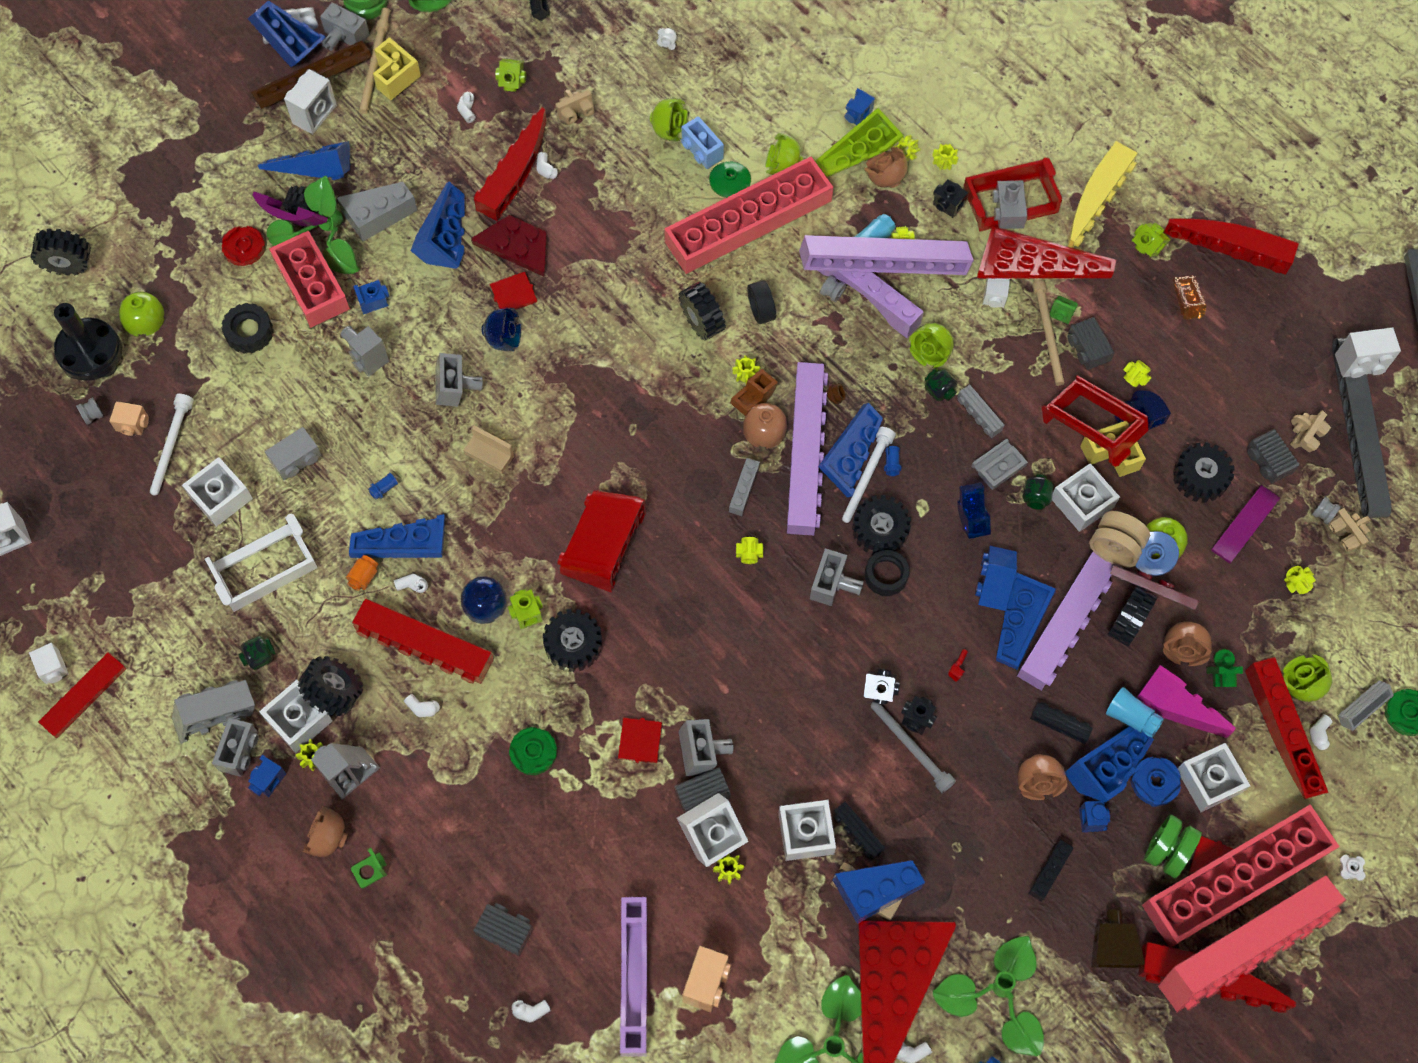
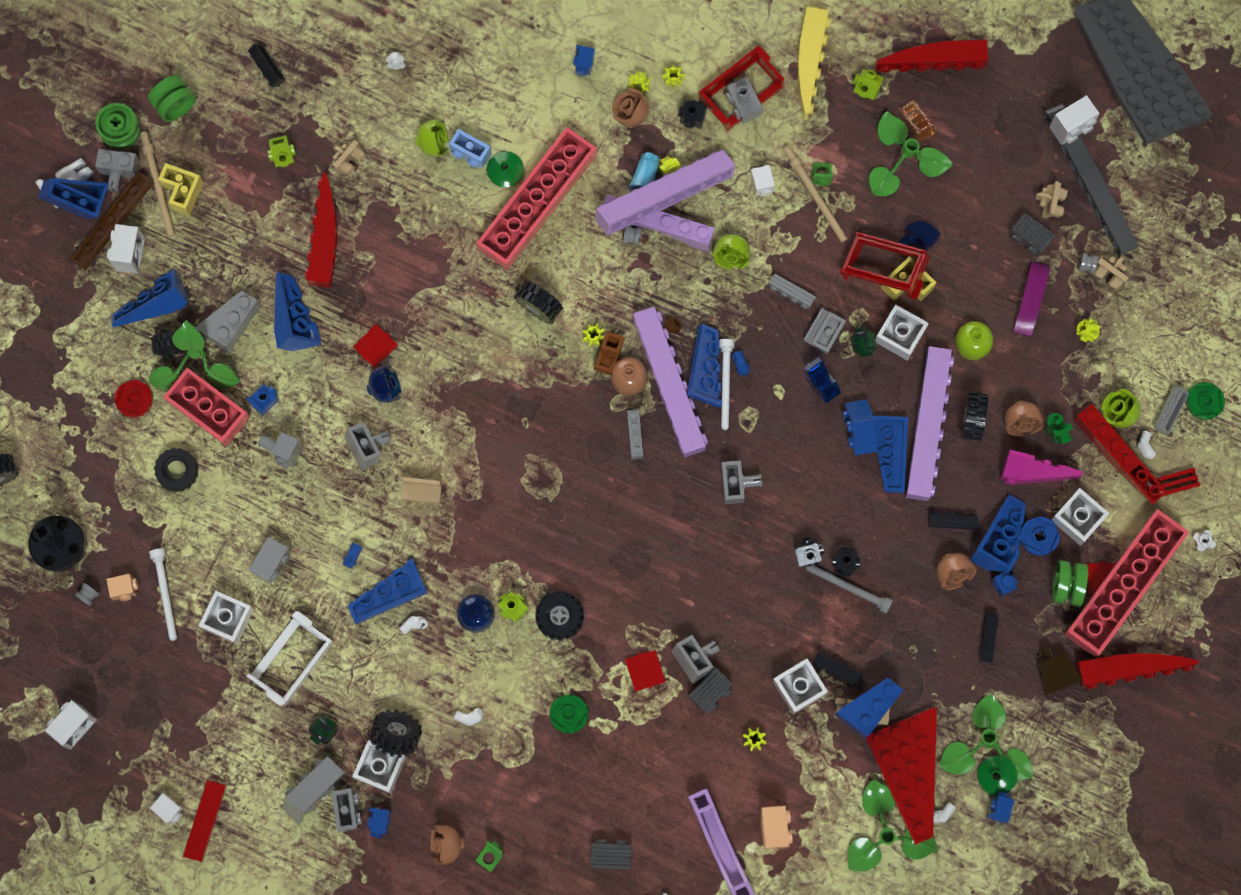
camera: 20 degrees left, 10 degrees up
lime cylinder [119,292,165,336] -> none
magenta slope [252,191,328,226] -> none
neon yellow gear [295,739,323,771] -> none
light grey wedge [311,743,380,799] -> none
orange brick [346,555,378,591] -> none
red brick [352,598,494,684] -> none
white arm [457,92,475,123] -> none
dark red wing [471,215,547,277] -> none
white arm [537,152,558,179] -> none
red windscreen [557,490,646,593] -> none
white brick [677,793,749,867] -> none
neon yellow gear [736,537,763,564] -> none
black tyre [747,280,776,324] -> none
lime cylinder [765,133,803,175] -> none
lime wedge [815,108,904,177] -> none
black wheel [852,495,911,555] -> none
black tyre [865,550,909,596] -> none
head [924,369,957,401] -> none
red hand [948,649,968,682] -> none
red wing [977,226,1116,279] -> none
dark grey brick [1067,317,1115,370] -> none
tan wheel [1089,511,1151,568] -> none
medium azure plant [1106,687,1164,738] -> none
wing [1110,565,1199,609] -> none
neon yellow gear [1123,360,1151,387] -> none
medium blue dish [1135,531,1179,576] -> none
coral brick [1158,876,1346,1012] -> none
black wheel [1173,442,1235,503] -> none
none -> bright green plant [869,111,953,197]
none -> green dish [977,756,1017,796]
none -> red tile [1157,467,1201,497]

